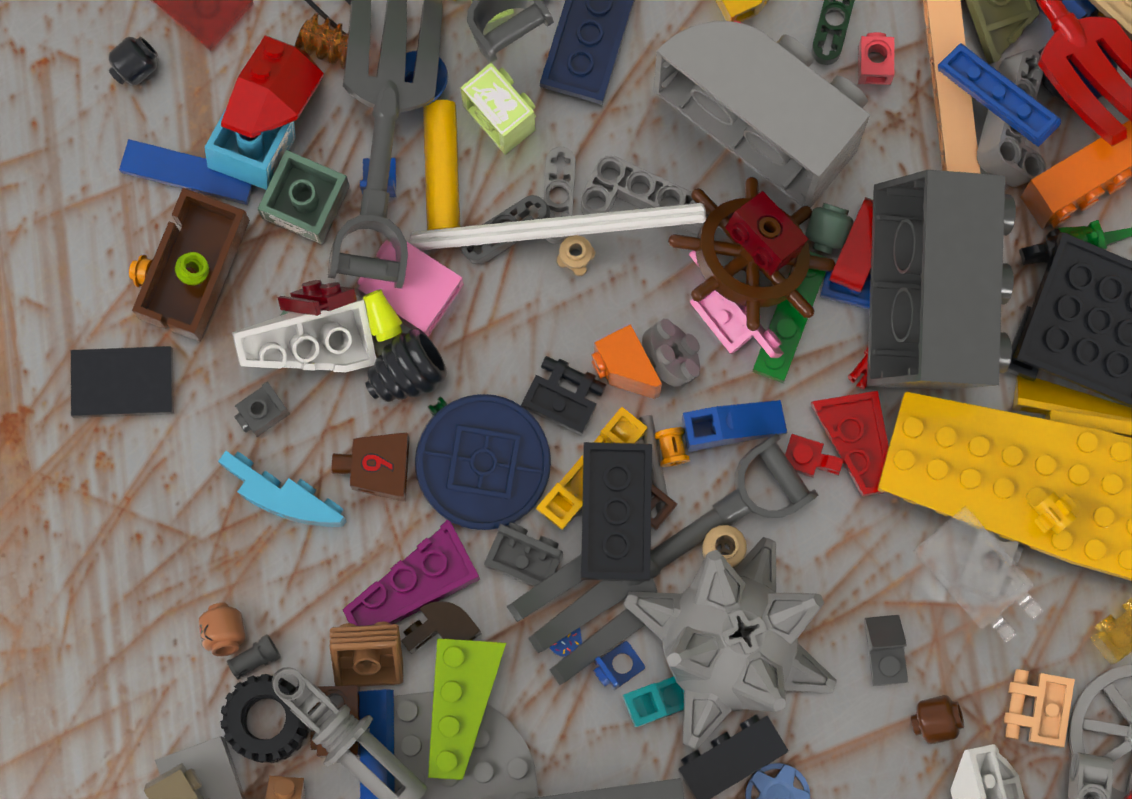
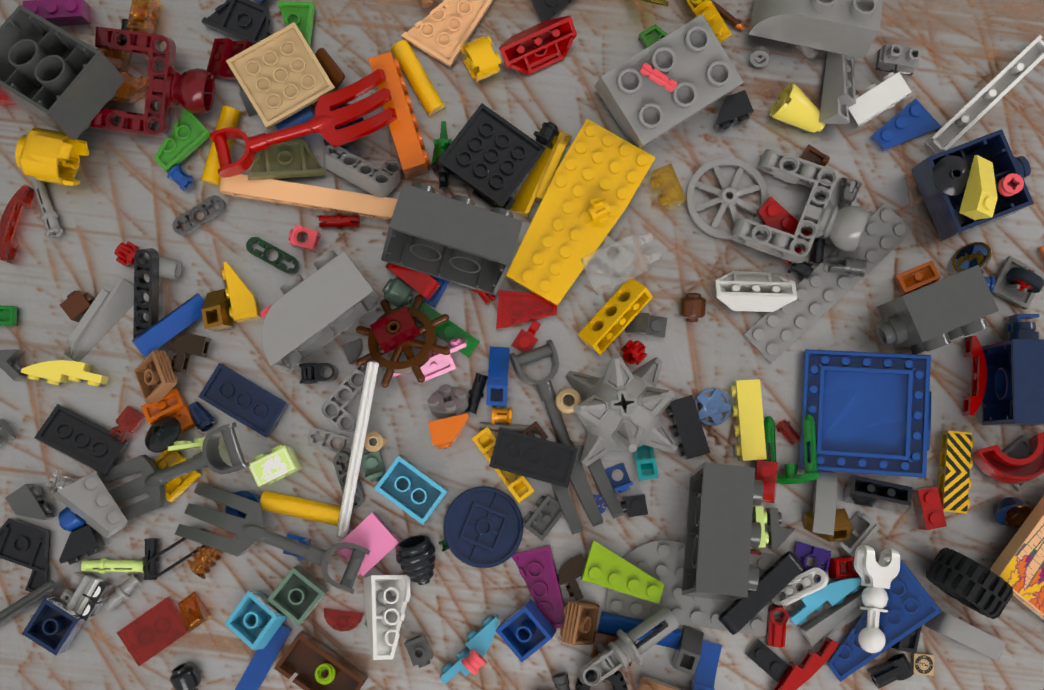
camera: 80 degrees left, 5 degrees up
red wedge [221,35,324,138] -> none
dark red plate [278,280,357,316] -> none
reddish brown torso [332,433,410,502] -> none
neon yellow cone [363,289,403,342] -> none
black plate [521,356,607,435] -> none
blue tile [938,43,1061,147] -> none
light nougat plate [1004,669,1075,748] -> none
none -> clear orange slope [178,591,213,633]
none -> black piece [299,363,339,384]
none -> red pin [319,214,360,229]
none -> clear red plate [324,608,364,632]
none -> dark grey tile [342,338,362,364]
none -> sand green bracket [361,450,386,482]
none -> medium azure brick [374,456,448,525]
none -> coral wheel [461,648,487,675]
none -> black pin [465,373,488,414]
none -> blue brick [495,599,557,662]
none -> yellow brick [578,277,653,356]
none -> black brick [620,493,648,518]
none -> red gear [621,340,647,365]

